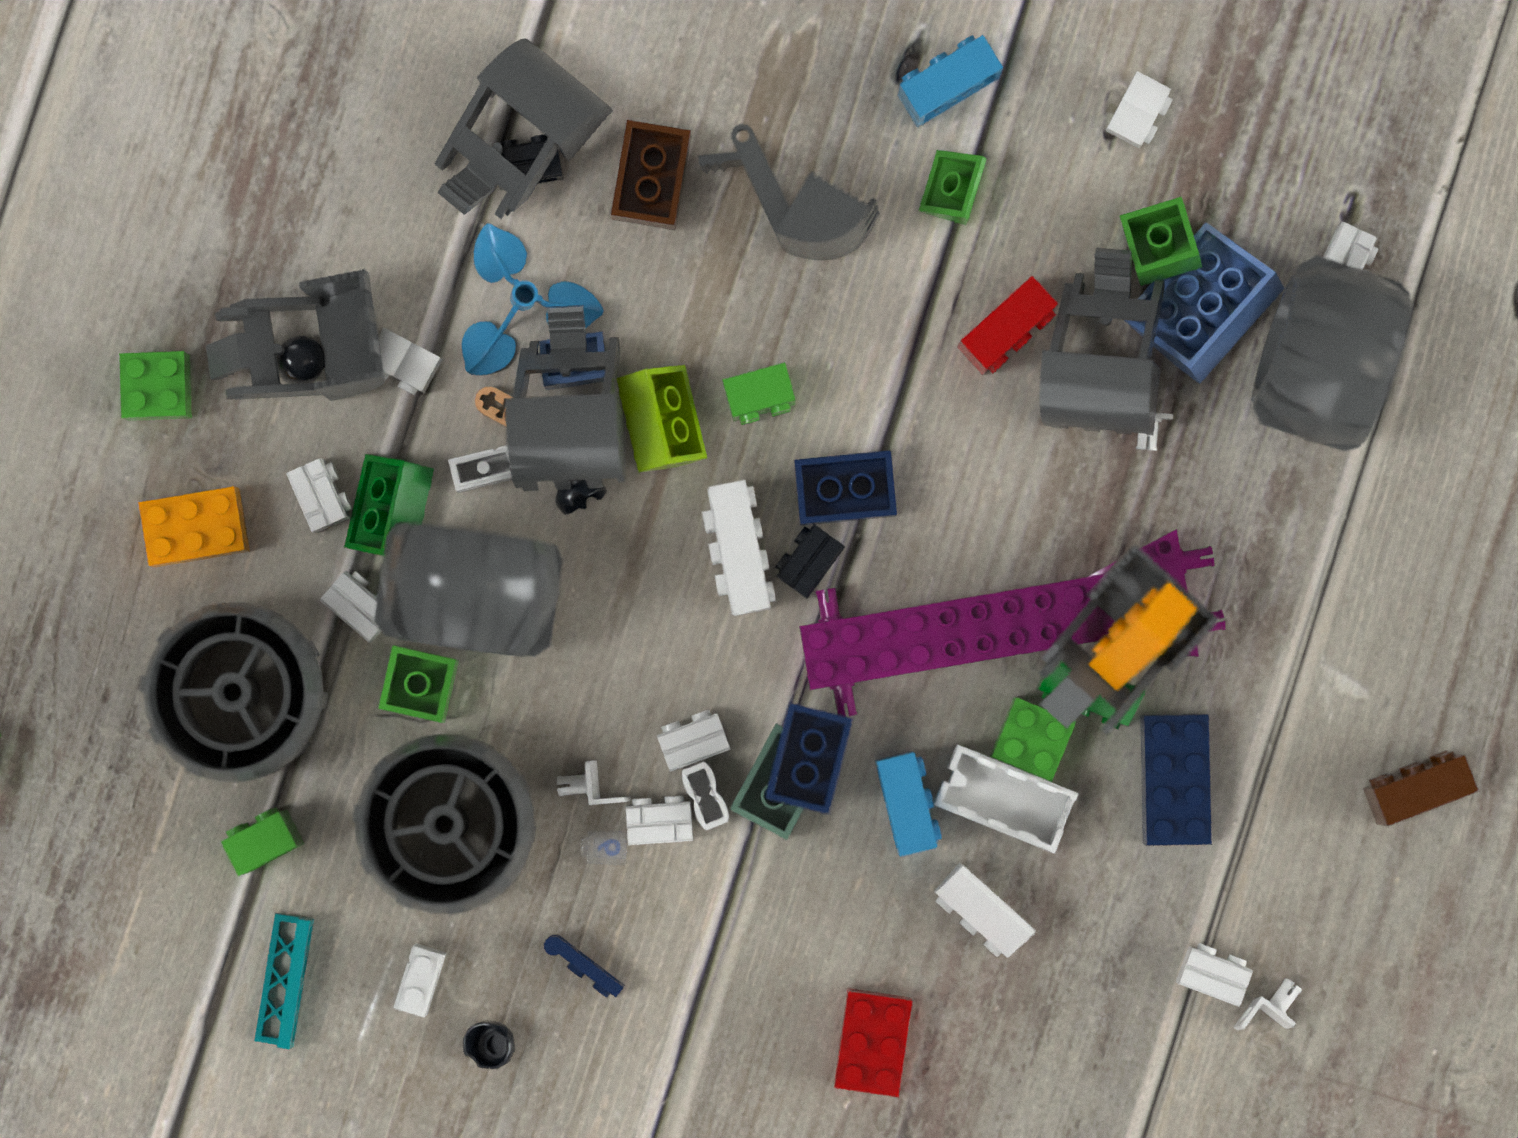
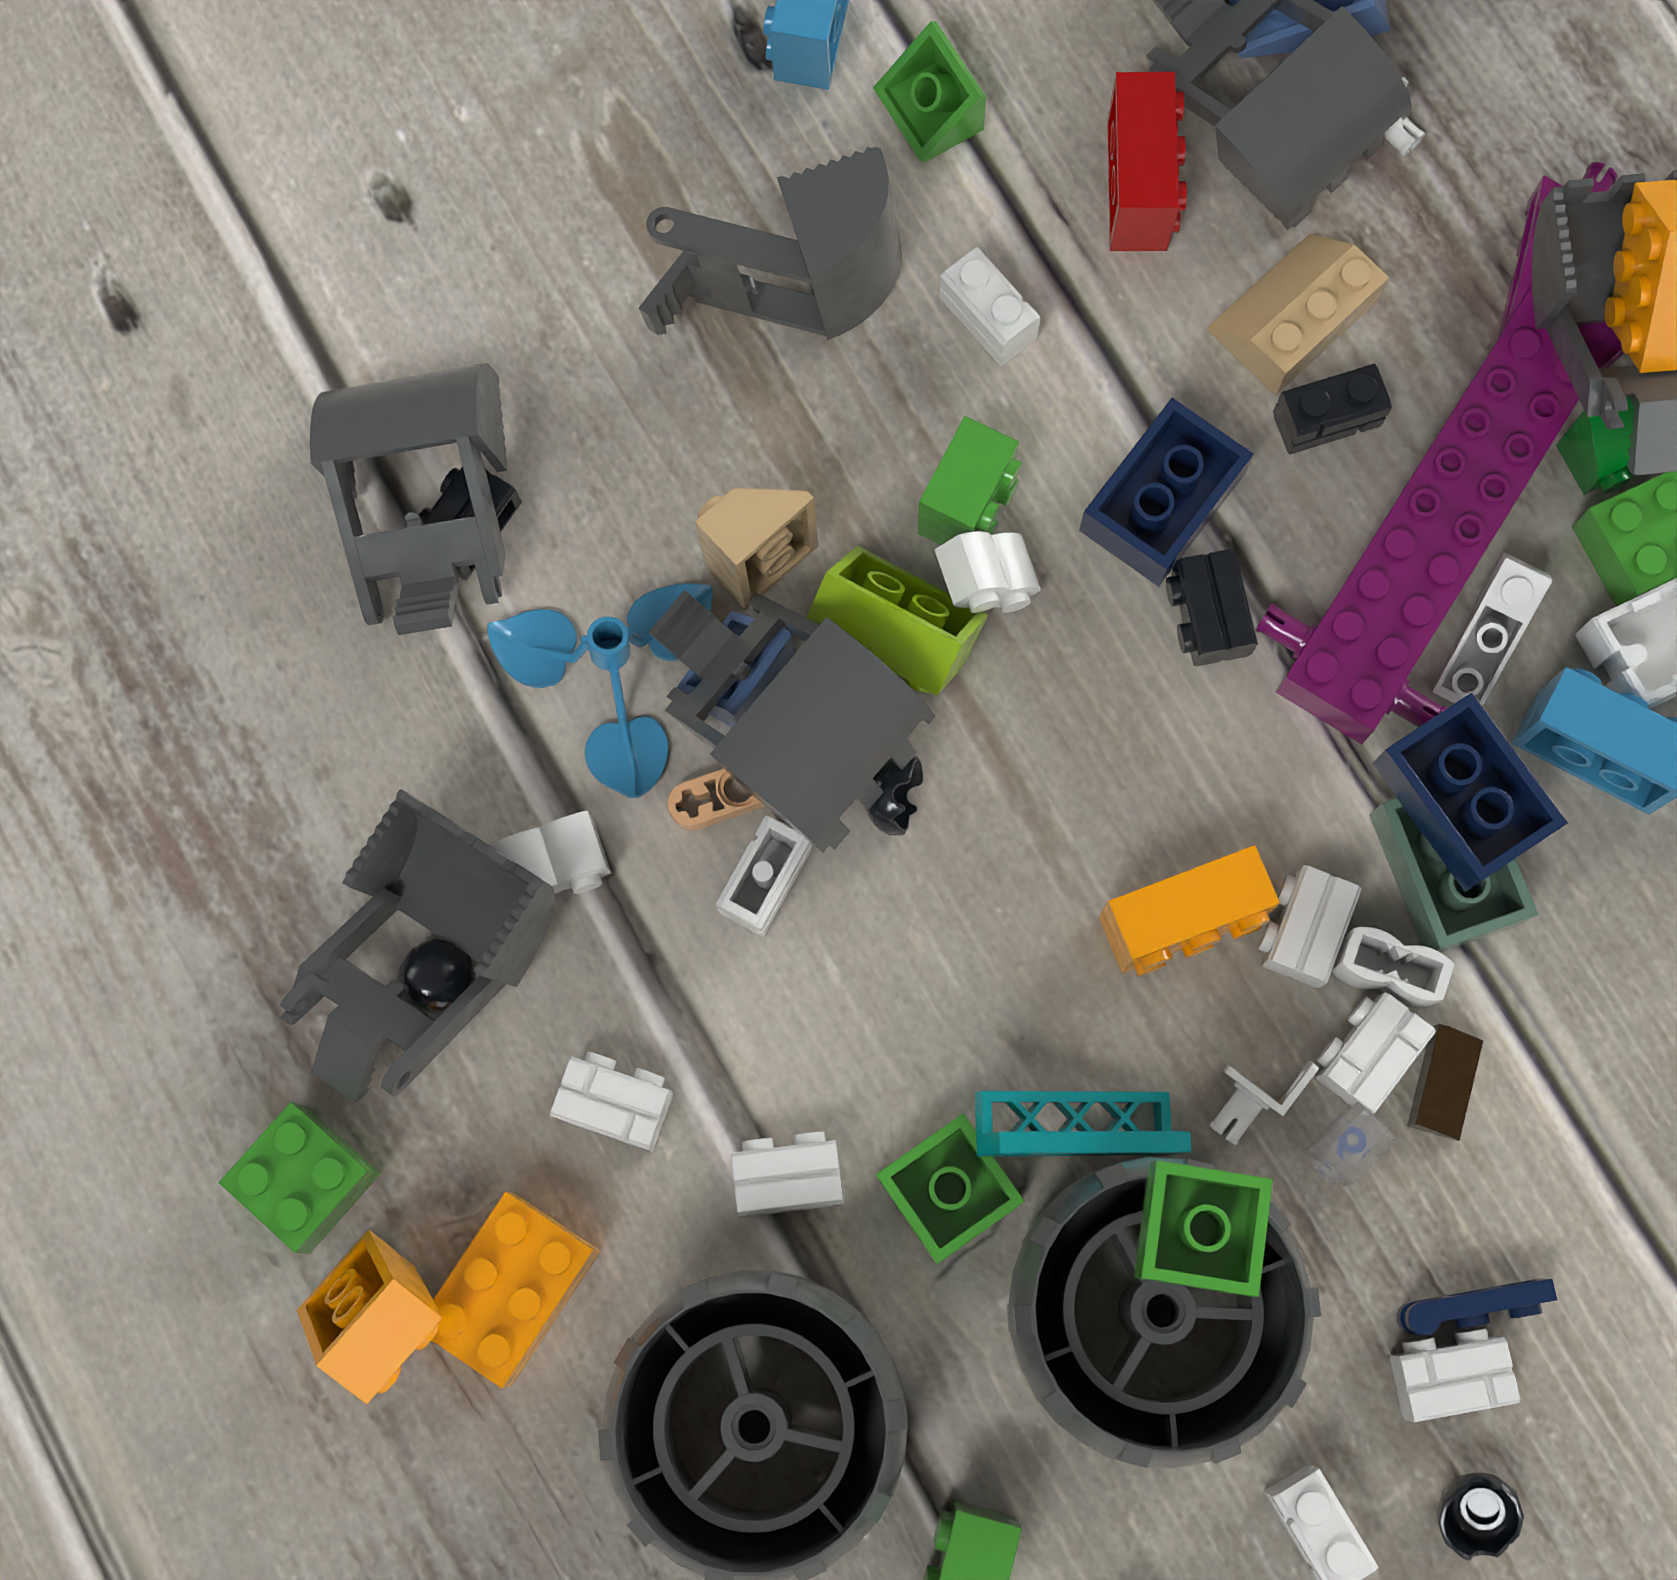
camera: 45 degrees left, 10 degrees down
green slope [344,454,434,557] -> none
dark grey wheel [374,523,563,657] -> none
reddish brown brick [611,120,691,230] -> none
white piece [702,480,776,616] -> none
none -> light orange brick [296,1229,442,1405]
none -> tan slope [695,488,818,610]
none -> white brick [934,531,1041,613]
none -> white brick [939,247,1041,367]
none -> teal fence [975,1091,1191,1157]
none -> light orange brick [1099,845,1280,977]
none -> bright green brick [1134,1160,1273,1297]
none -> tan slope [1207,234,1390,395]
none -> black brick [1273,363,1392,455]
none -> white brick [1390,1328,1520,1422]
none -> dark brown slope [1407,1023,1484,1141]
none -> white slope [1432,552,1553,706]

